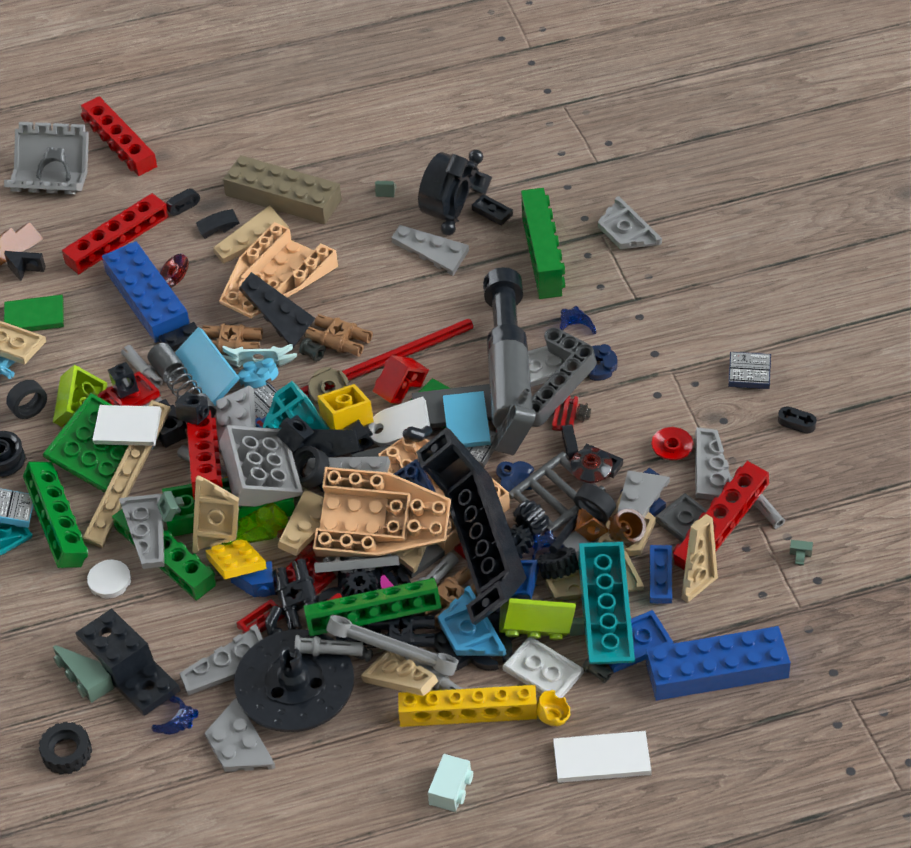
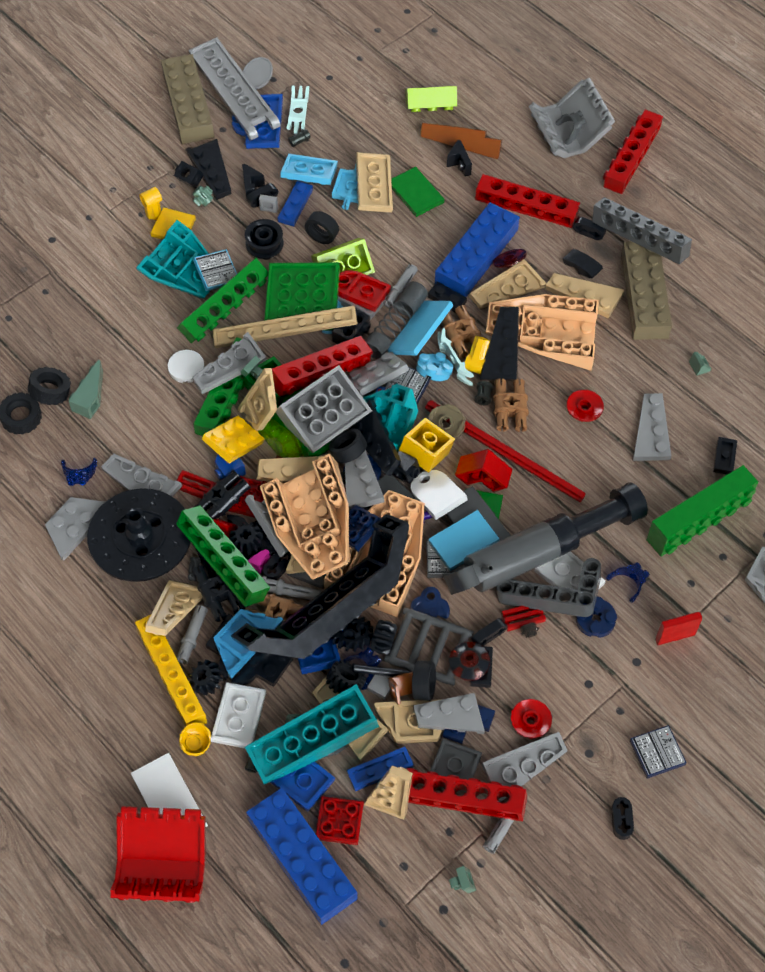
camera: 60 degrees right, 10 degrees up
black bracket [75,608,181,716] -> none
white tile [93,405,162,446] -> none
black brick [108,362,139,399] -> none
black brick [175,392,209,425] -> none
black arm [265,606,283,636] -> none
black brick [276,415,315,452] -> none
light grey pin [294,635,363,656] -> none
light grey piece [326,615,459,676] -> none
black arm [402,426,432,442] -> none
black piece [418,149,492,236] -> none
light aqua brick [428,754,473,812] -> none
lime slope [499,598,576,640] -> none
reddish brown helmet [608,509,646,548] -> none
none -> black tyre [28,367,71,405]
none -> red hinge [110,806,206,903]
none -> black gear [188,659,224,696]
none -> red tile [316,796,364,845]
none -> yellow piece [465,336,491,375]
none -> tan wing [469,259,547,309]
none -> red dish [566,390,604,422]
none -> dark grey brick [592,197,692,265]
none -> red tile [655,612,703,645]

